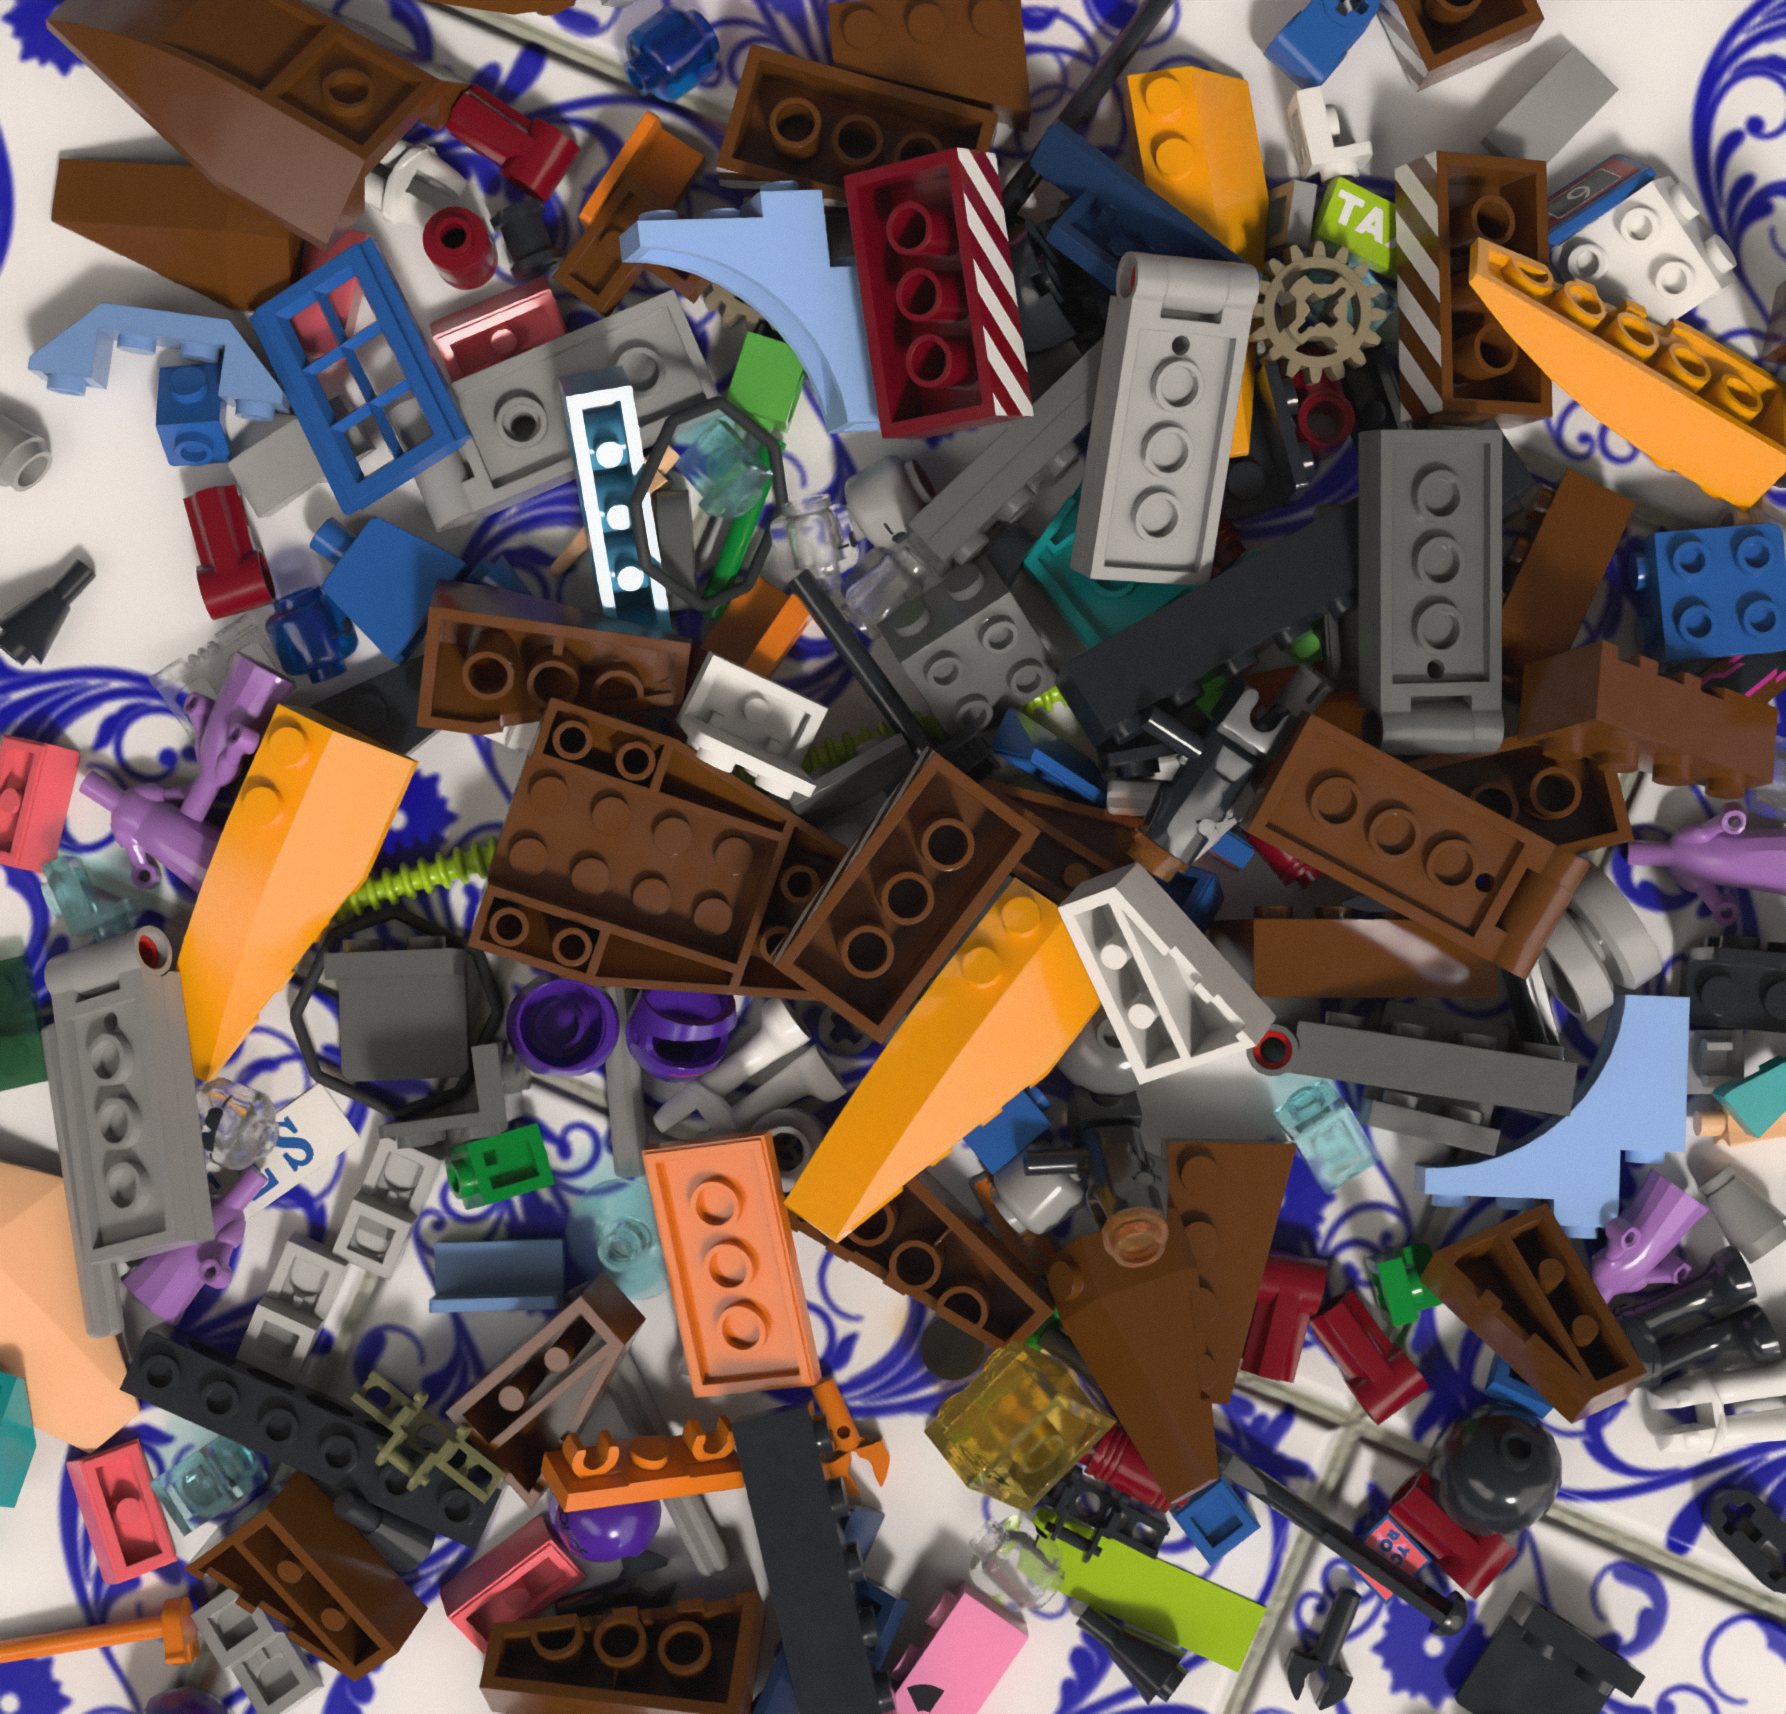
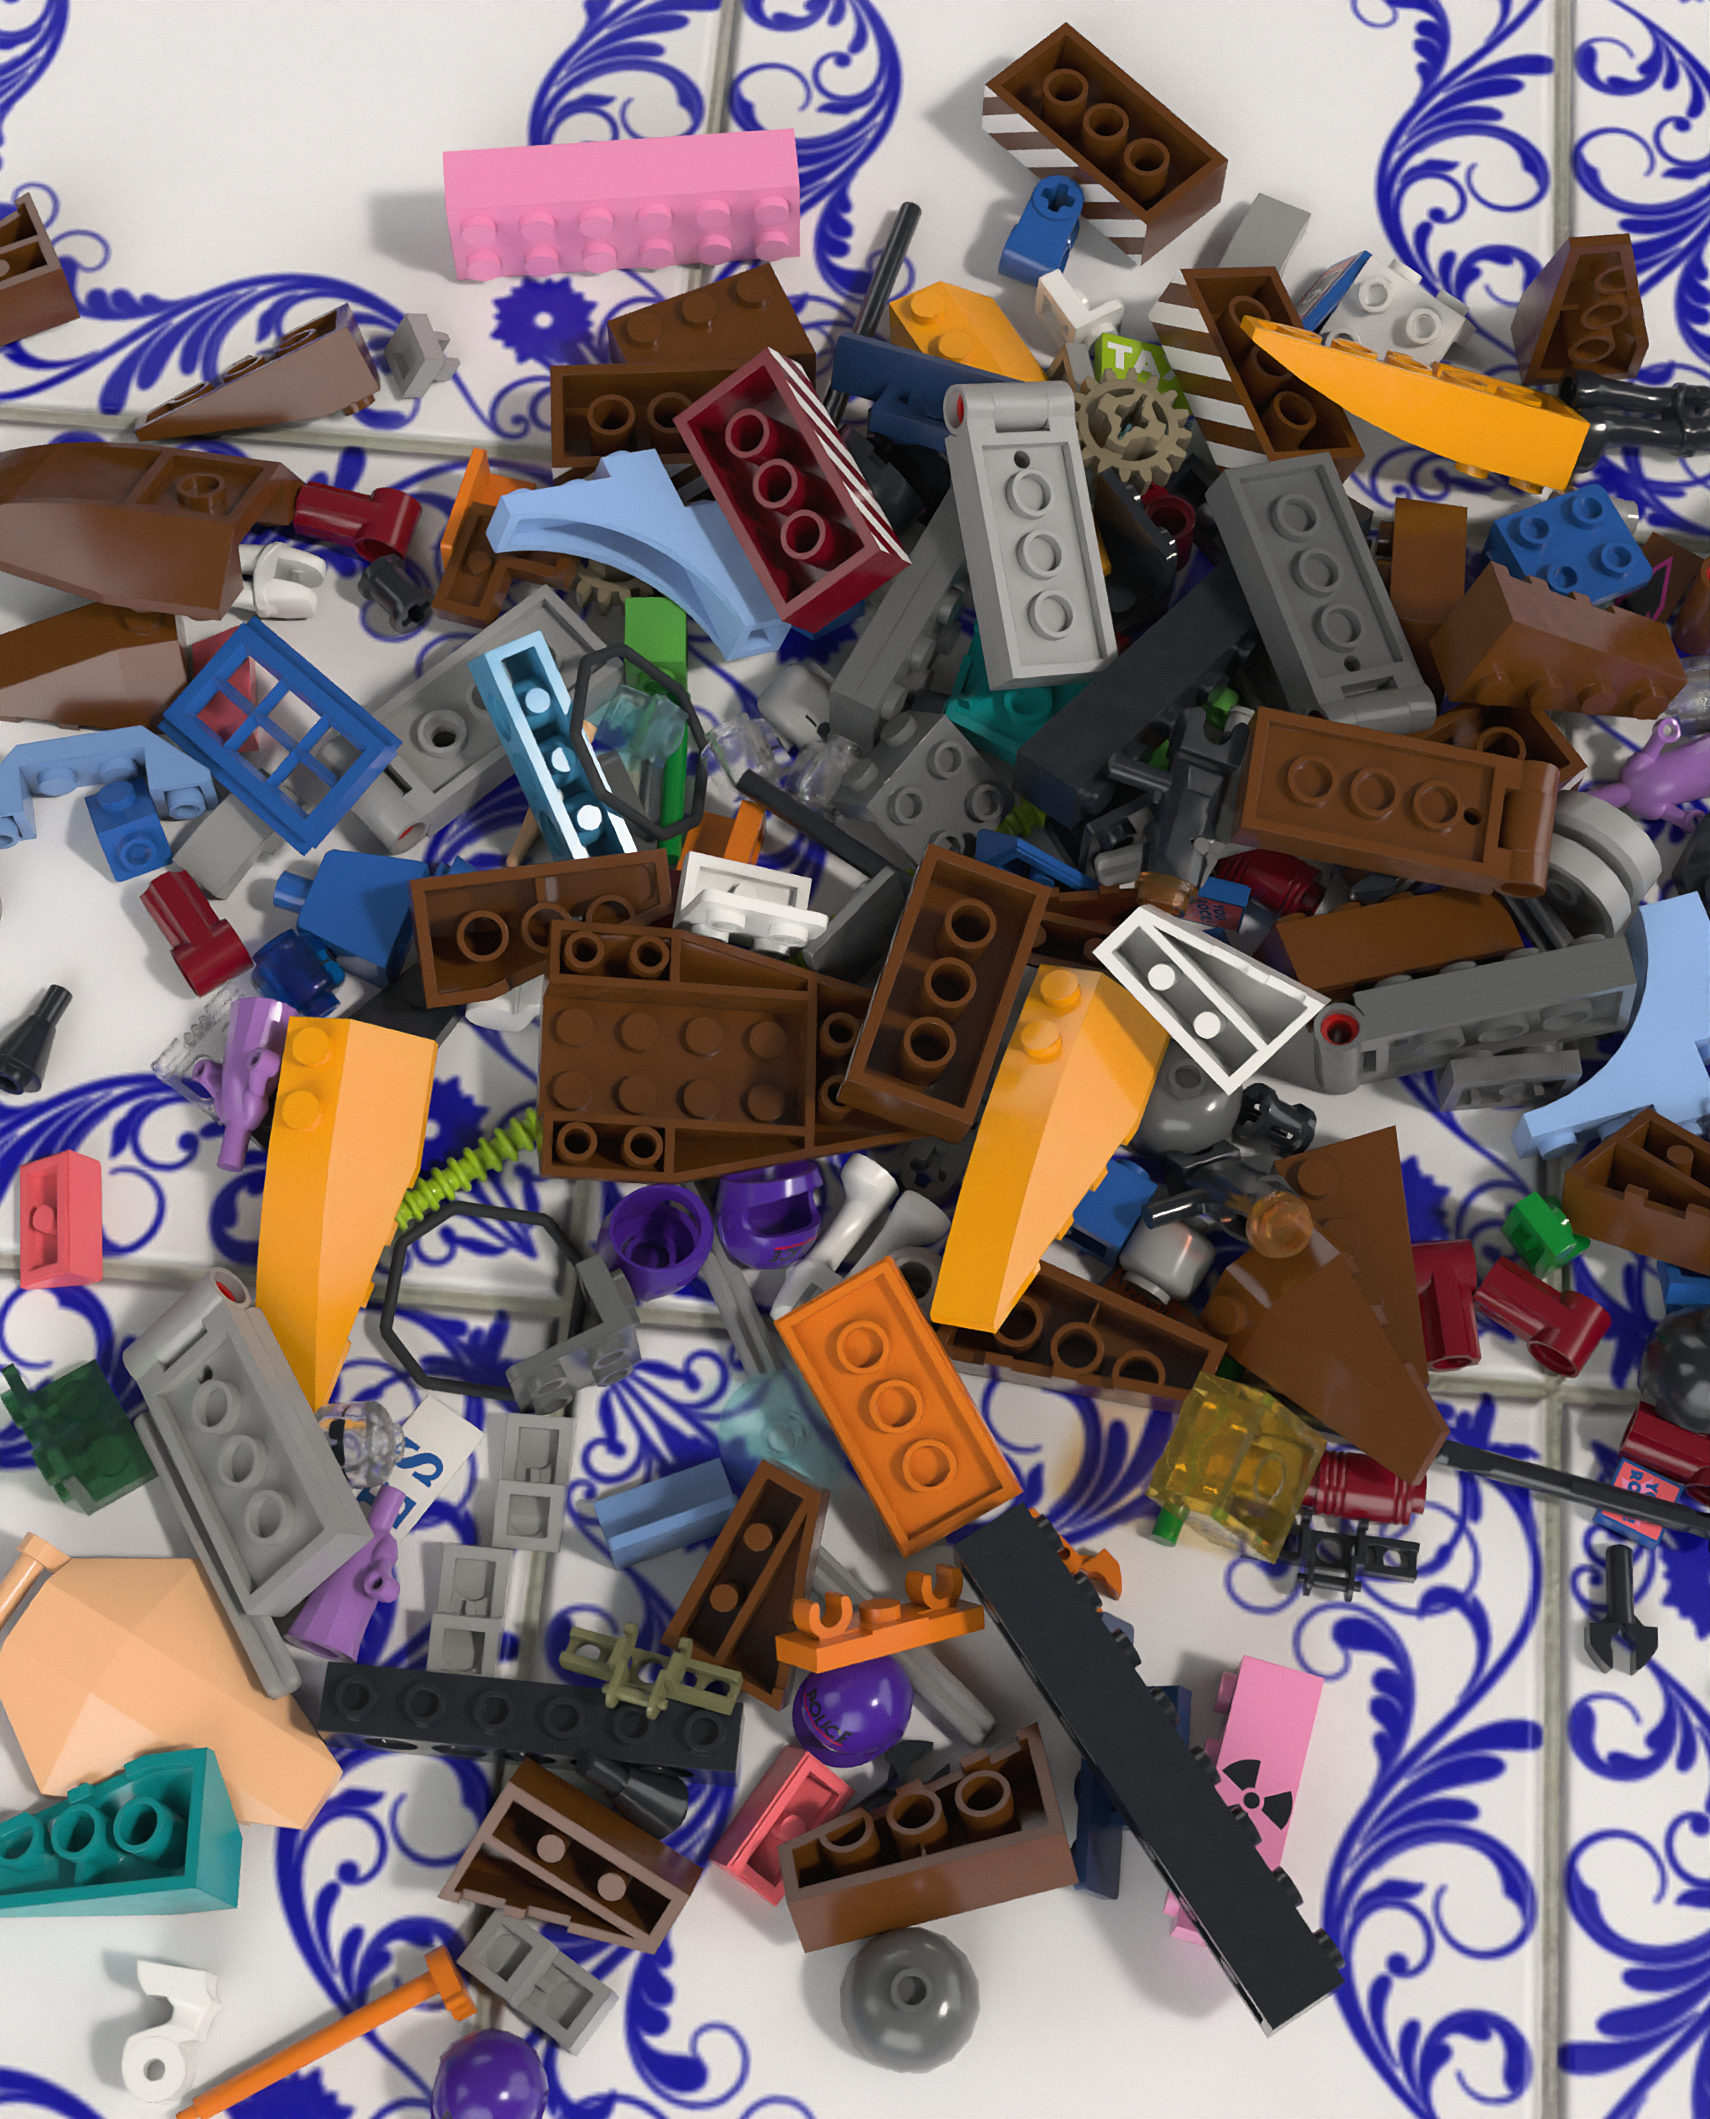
camera: 20 degrees left, 20 degrees down
clear light blue bracket [41,855,144,942] -> none
coral slope [66,1439,178,1584] -> none
medium lavender piece [79,771,223,895] -> none
clear light blue bracket [149,1435,268,1536] -> none
dark grey bracket [324,936,471,1082] -> none
dark red head [422,207,498,290] -> none
coral slope [430,276,569,382] -> none
green bracket [446,1123,555,1210] -> none
clear blue head [623,5,720,102] -> none
black tile [920,1317,985,1380] -> none
clear head [968,1514,1065,1612] -> none
lime sticker [1011,1506,1267,1673] -> none
black cone [1075,1603,1189,1705] -> none
blue tile [1169,1474,1261,1566] -> none
clear light blue bracket [1272,1080,1380,1195] -> none
none -> black bush [1232,1083,1317,1158]

